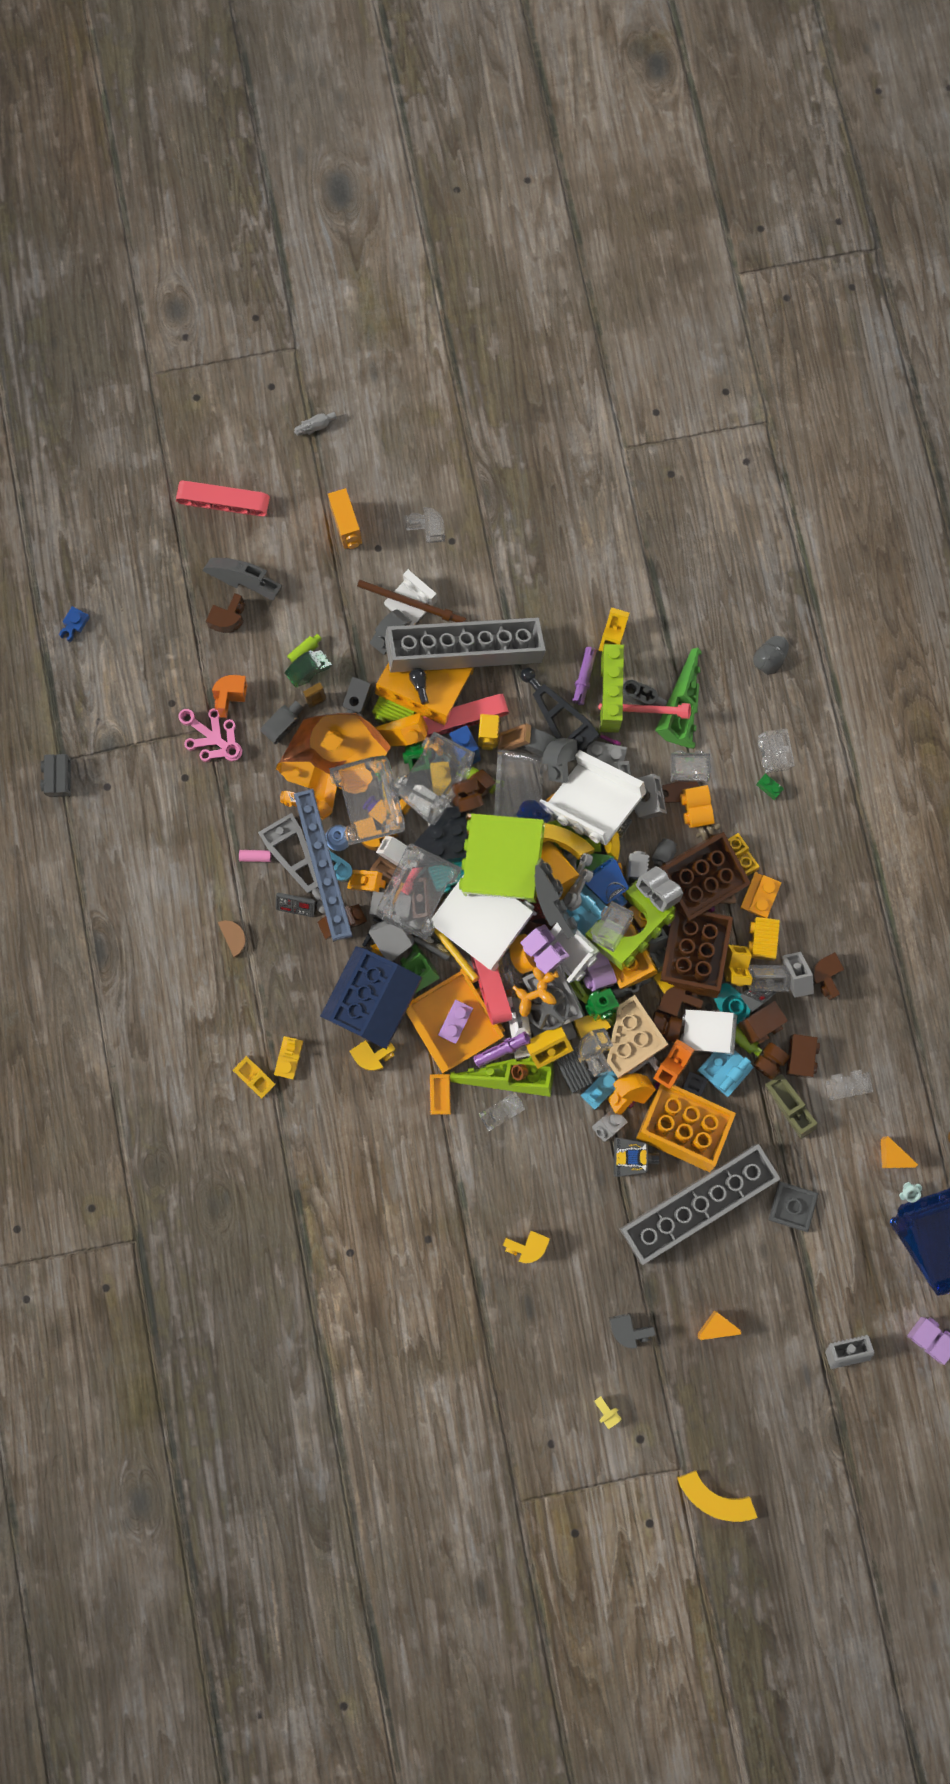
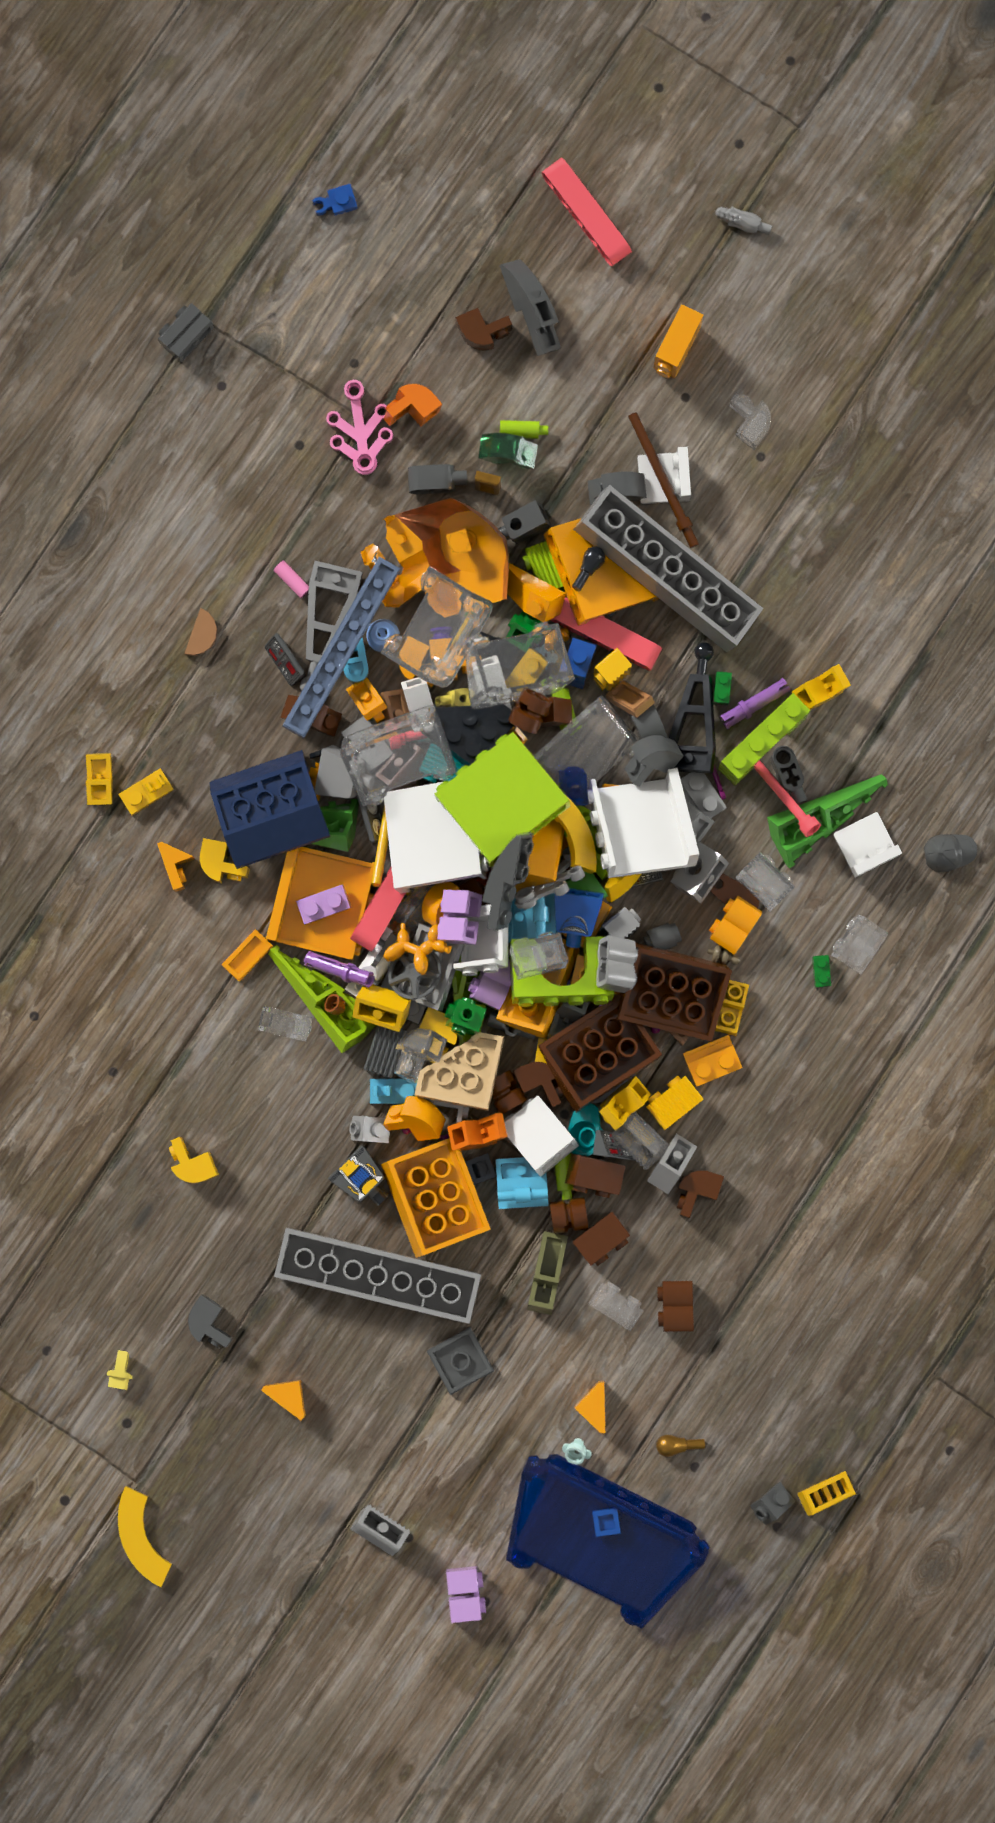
camera: 50 degrees right, 5 degrees up
none -> light orange slope [157,842,195,892]
none -> light yellow piece [435,688,474,707]
none -> reddish brown brick [657,1281,694,1332]
none -> green piece [713,671,732,705]
none -> white bracket [834,812,902,878]

